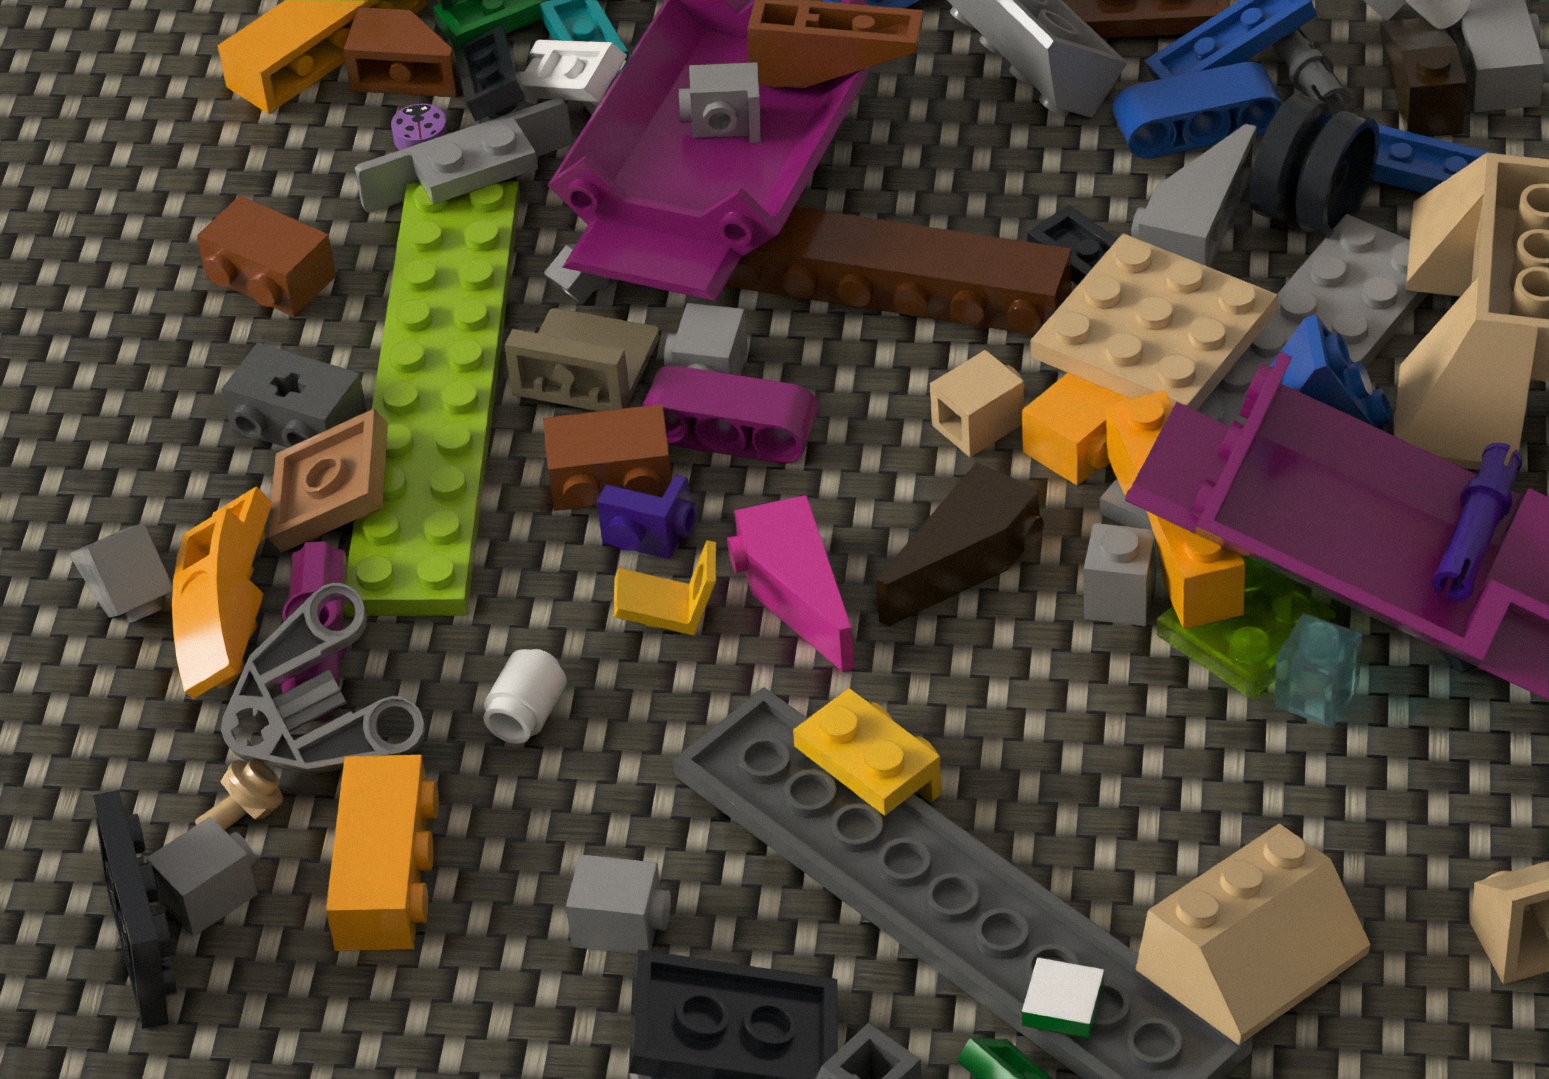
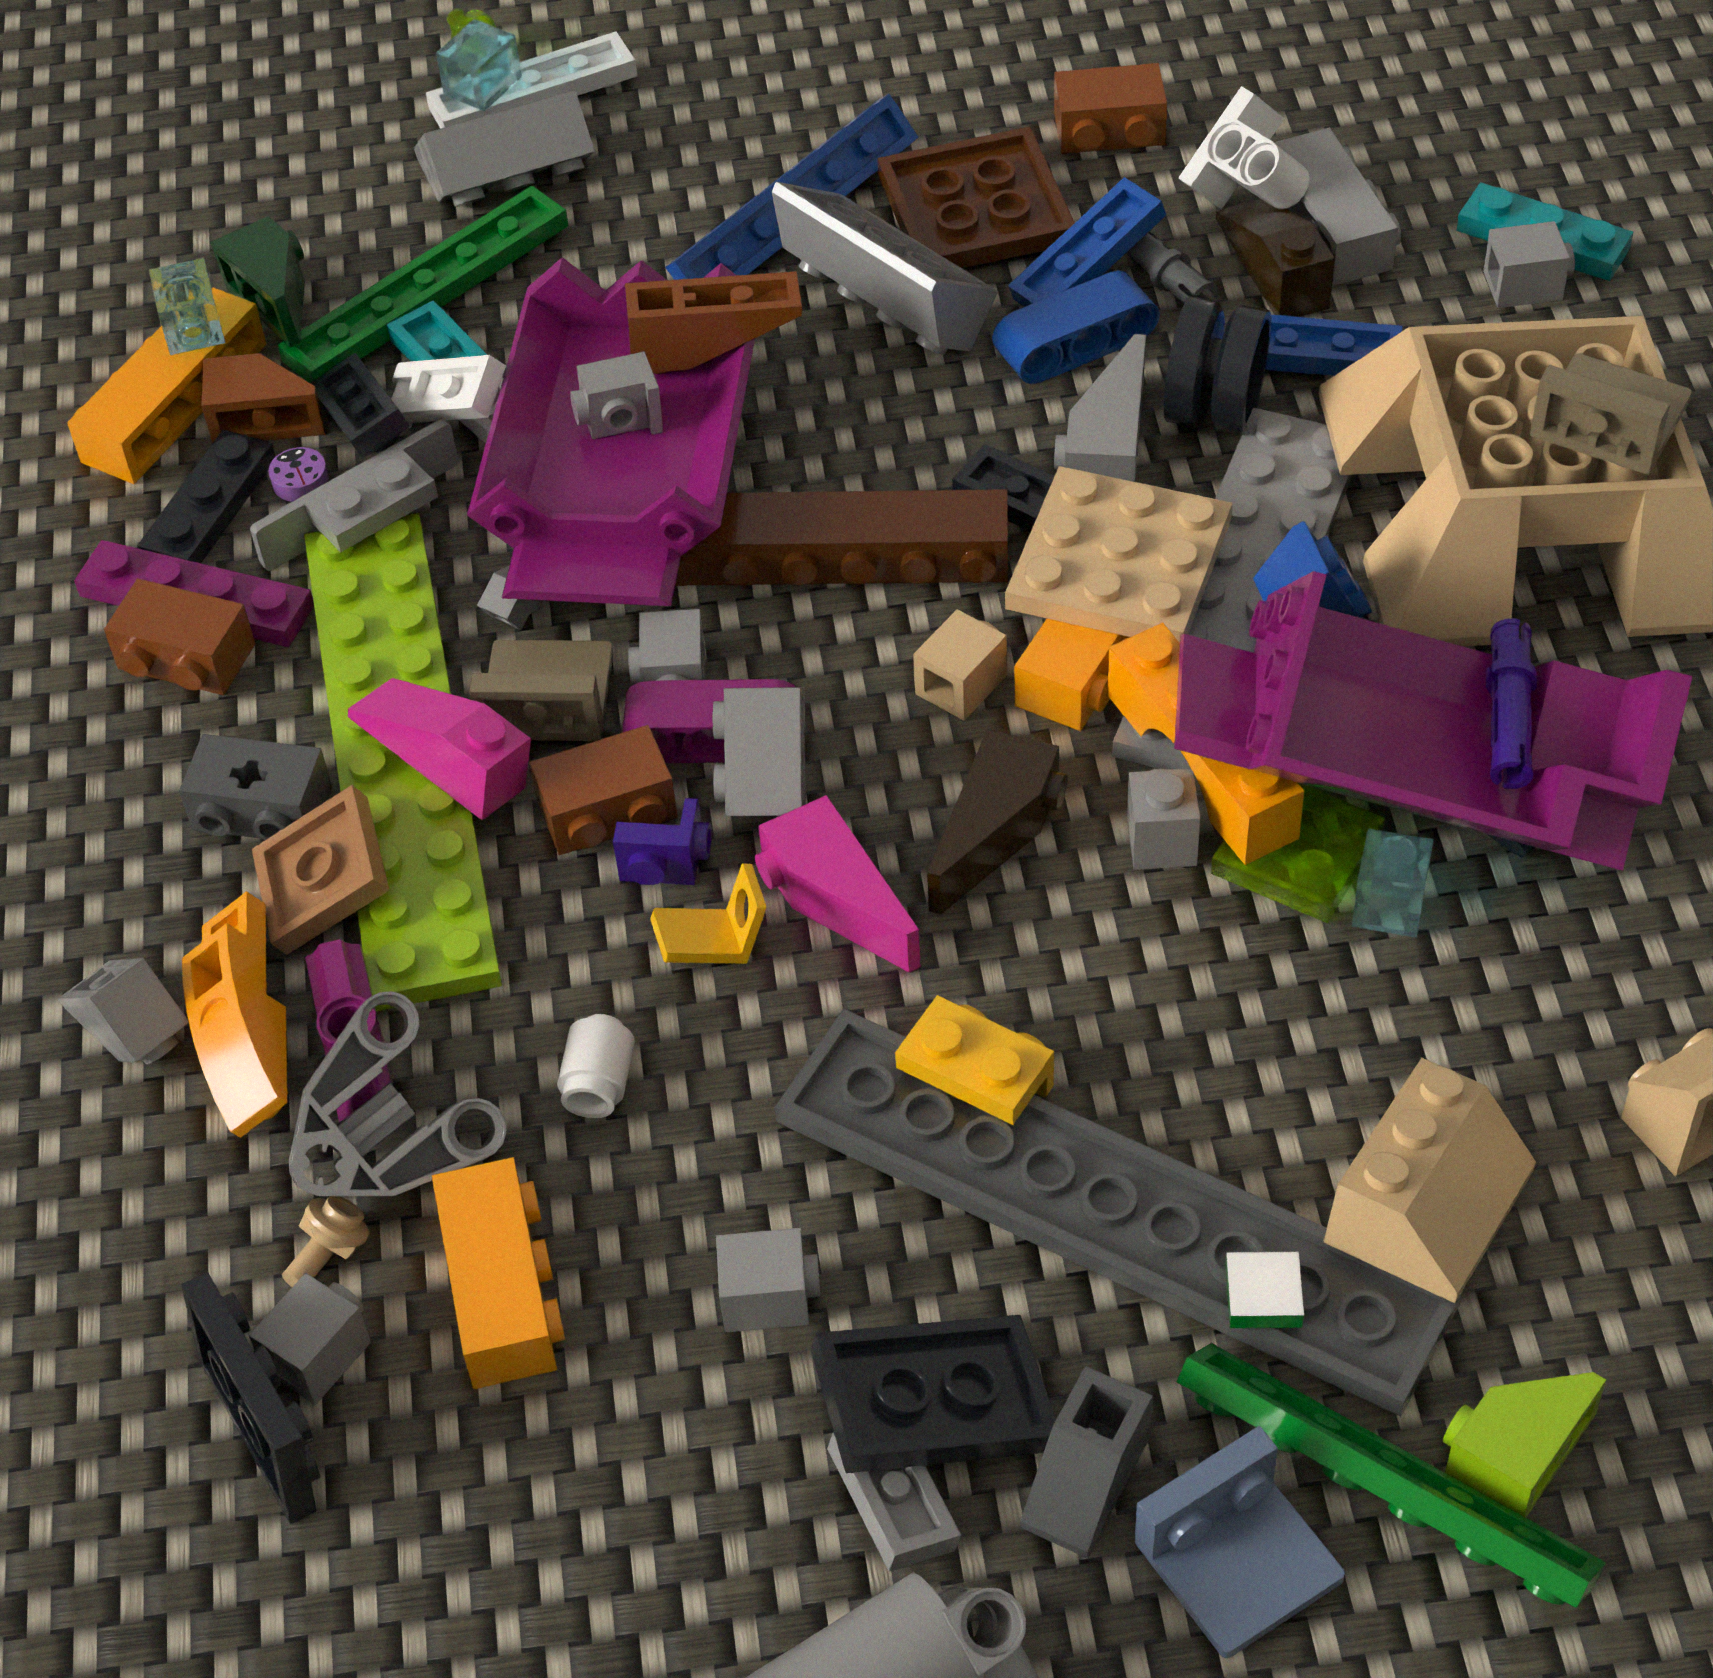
camera: 15 degrees left, 5 degrees up
none -> magenta plate [74,540,314,647]
none -> black plate [137,429,276,563]
none -> dark pink slope [348,678,531,820]
none -> light grey brick [713,687,806,816]

